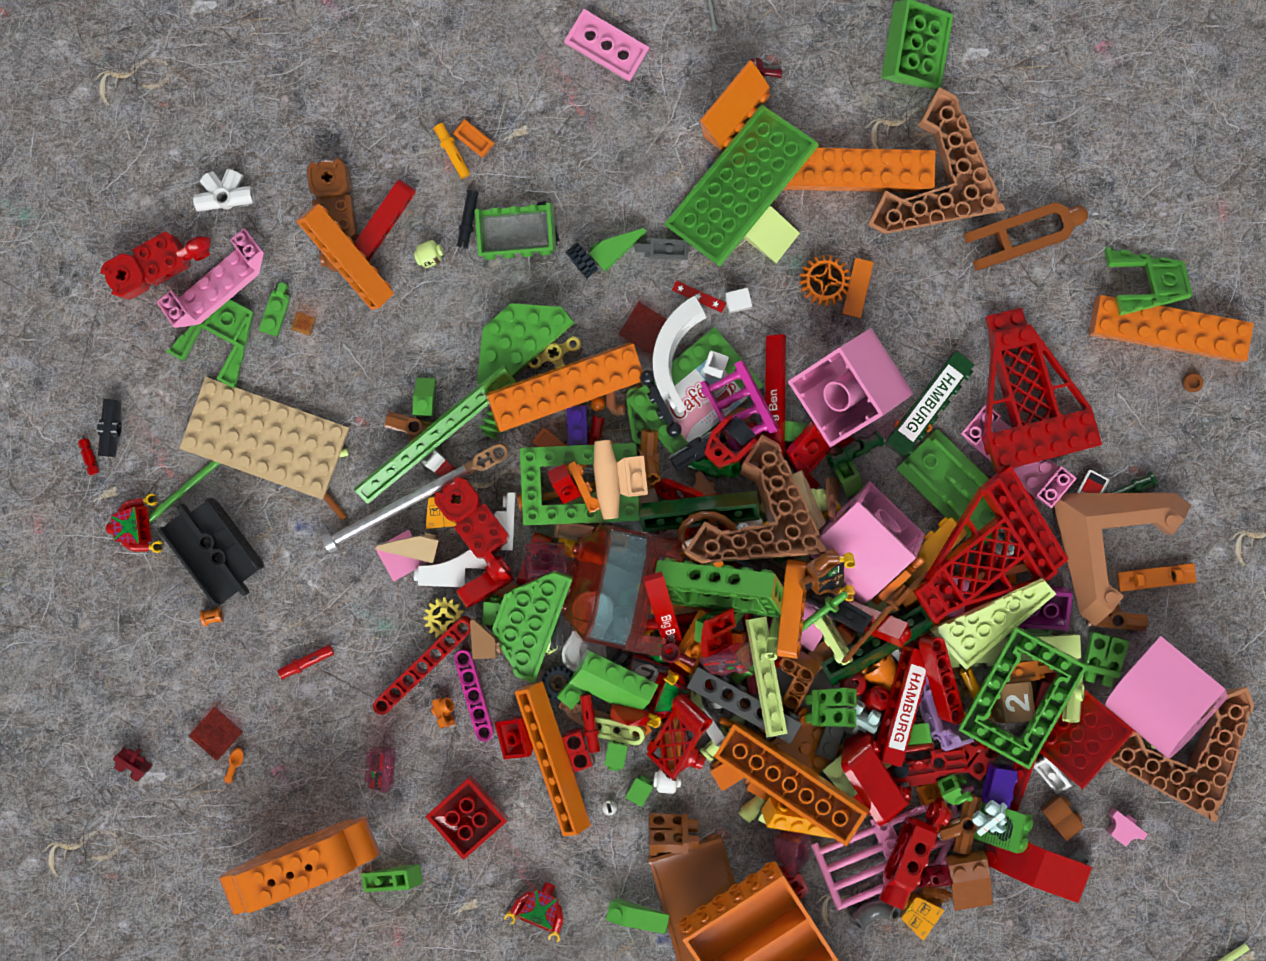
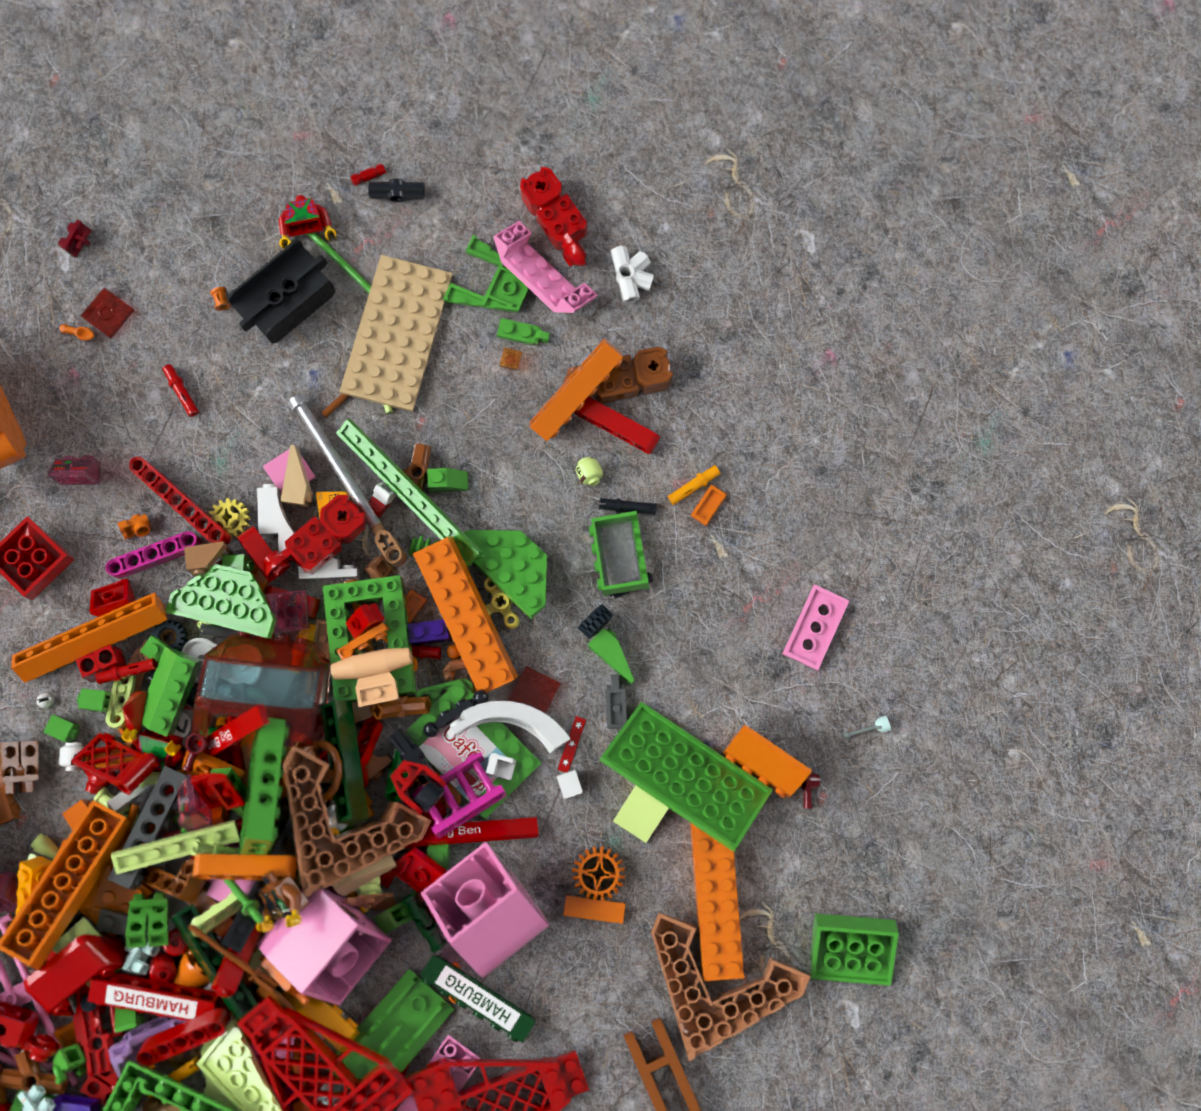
camera: 85 degrees right, 10 degrees down
none -> nougat slope [363,555,394,579]

